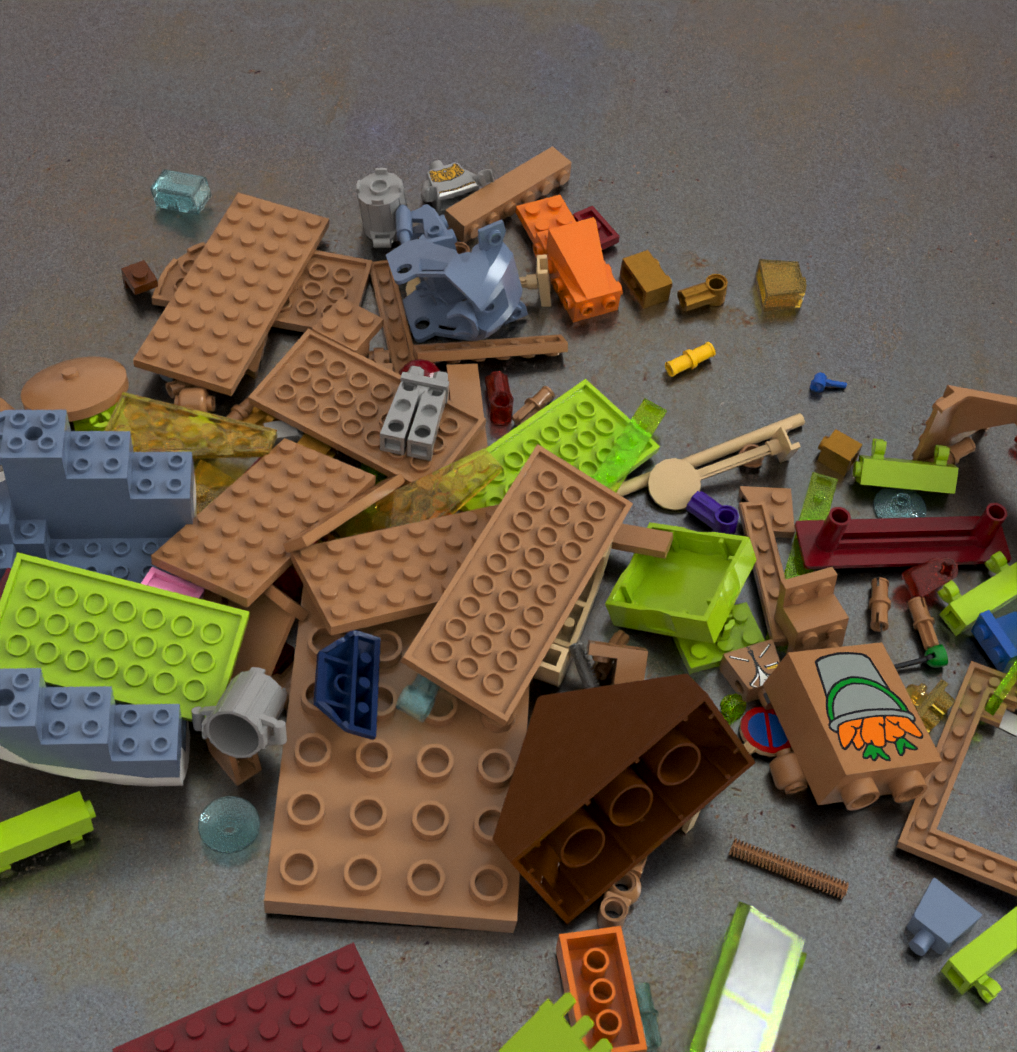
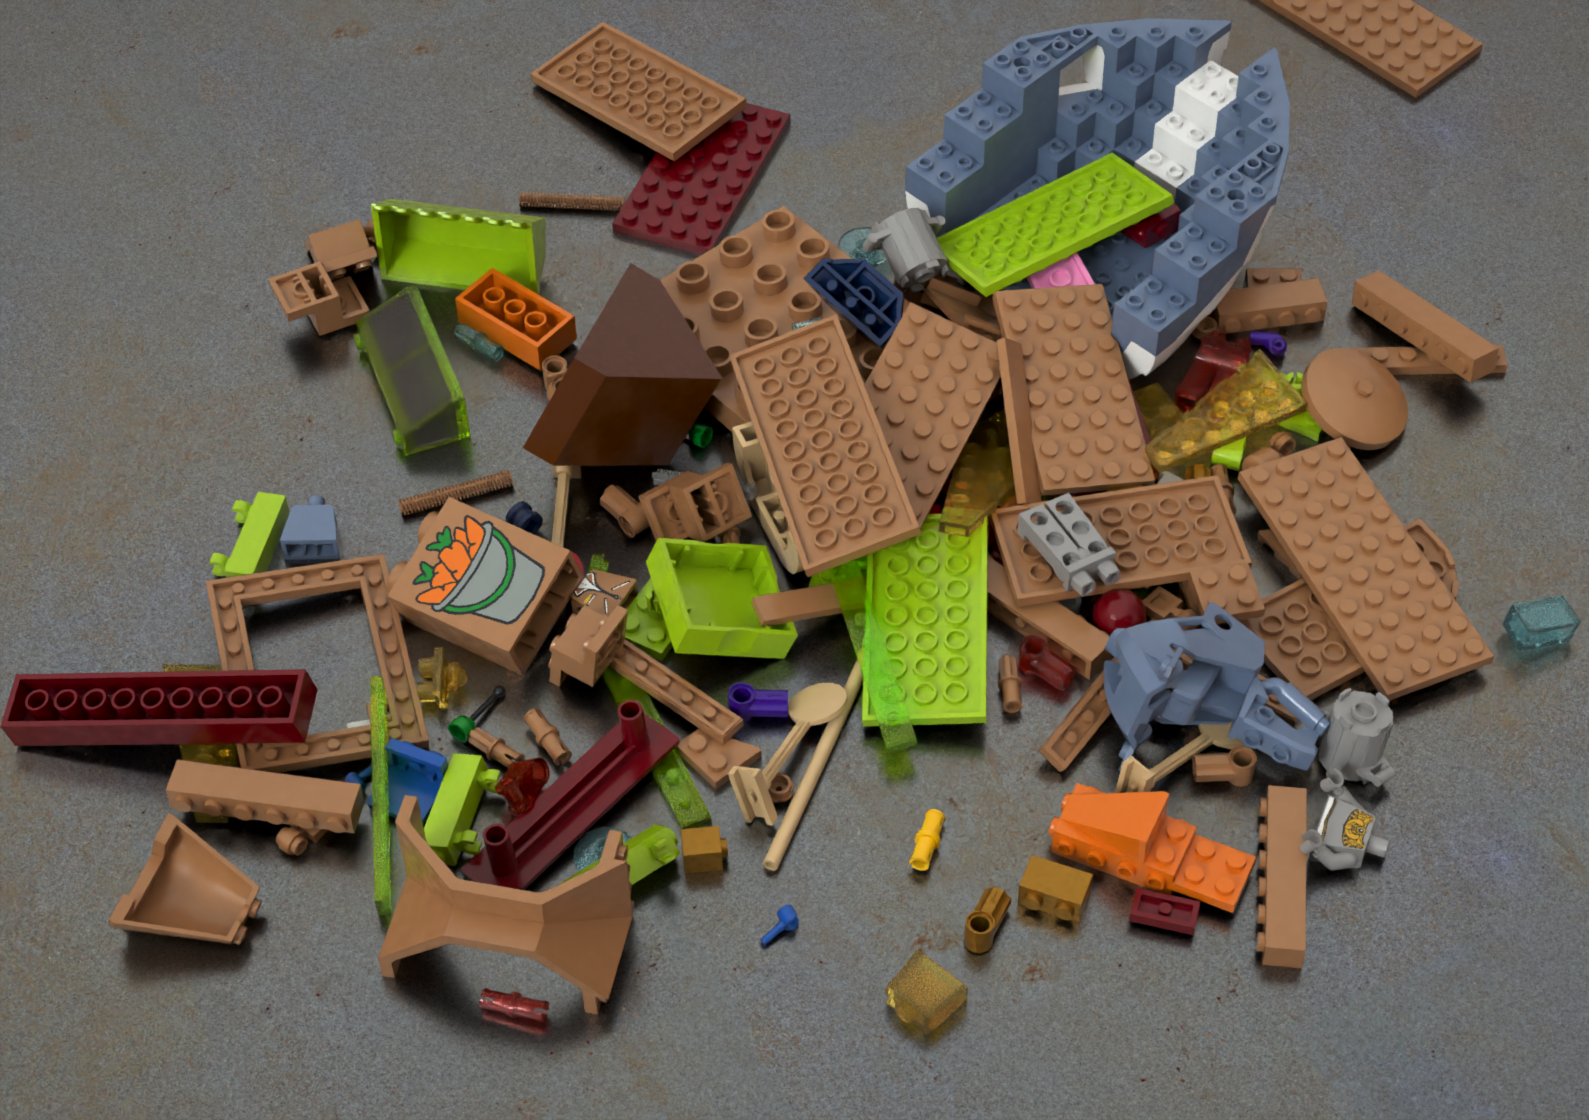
camera: 145 degrees right, 5 degrees down
reddish brown bracket [121,260,158,295] -> none
none -> dark blue wheel [505,501,543,534]

